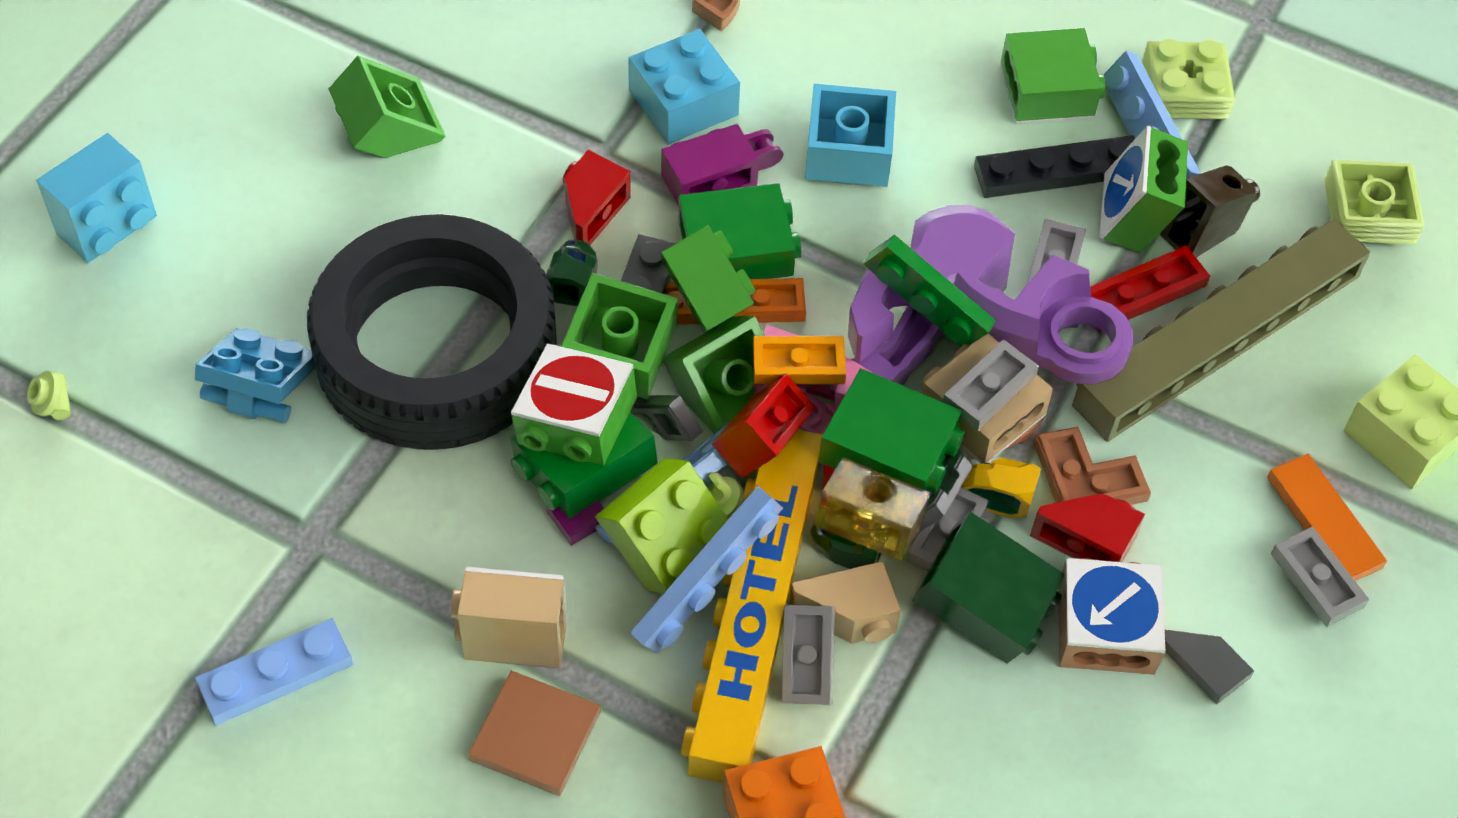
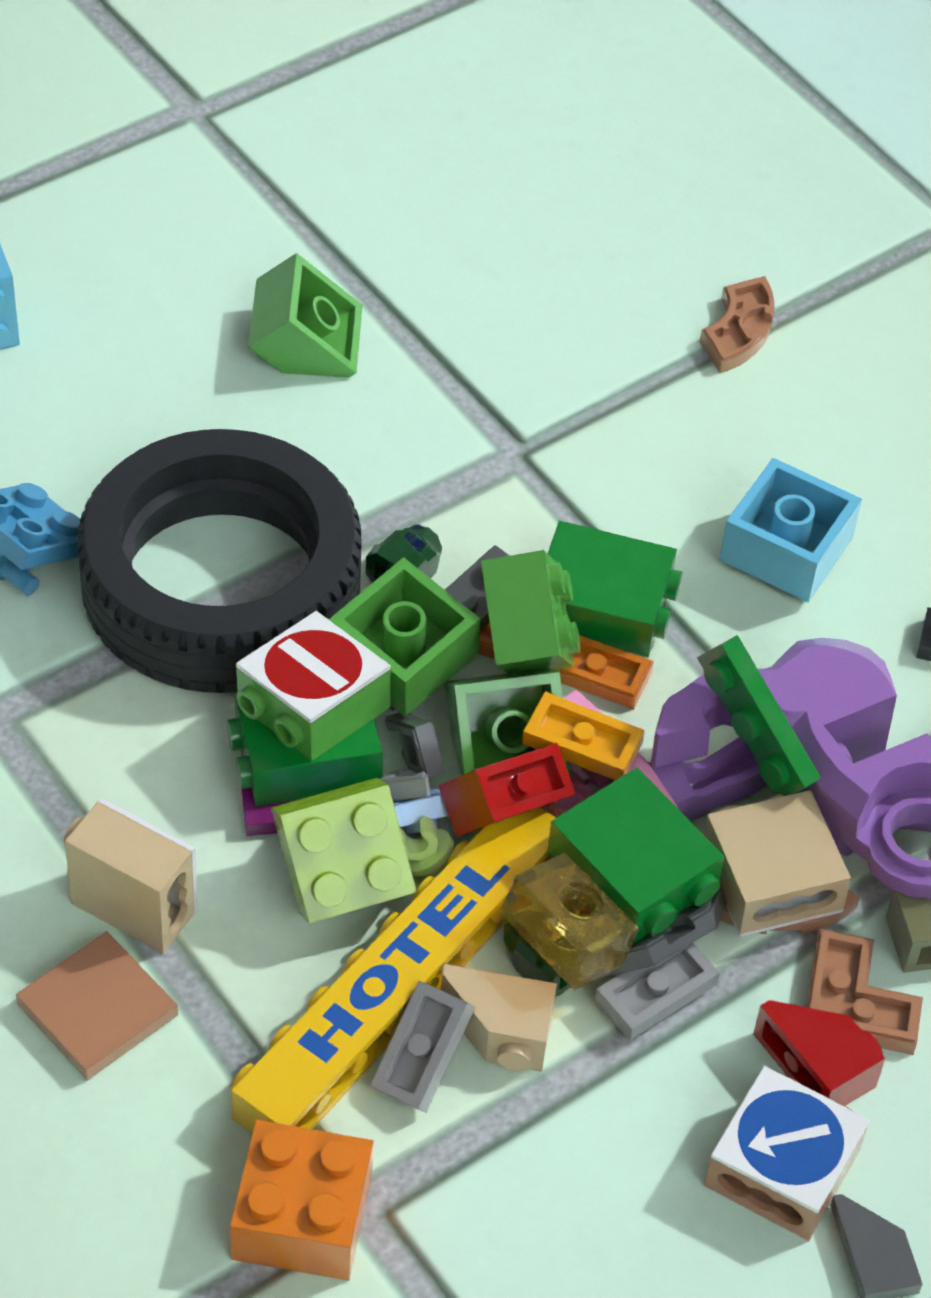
camera: 25 degrees right, 5 degrees down
red slope [563,149,631,245] -> none
medium azure brick [628,29,740,145] -> none
light blue plate [630,486,783,653] -> none
magenta brick [661,123,784,206] -> none
dark green brick [912,511,1065,664] -> none
light grey plate [943,339,1039,432] -> none
yellow rock [961,457,1041,518] -> none
none -> light grey tile [380,769,431,801]

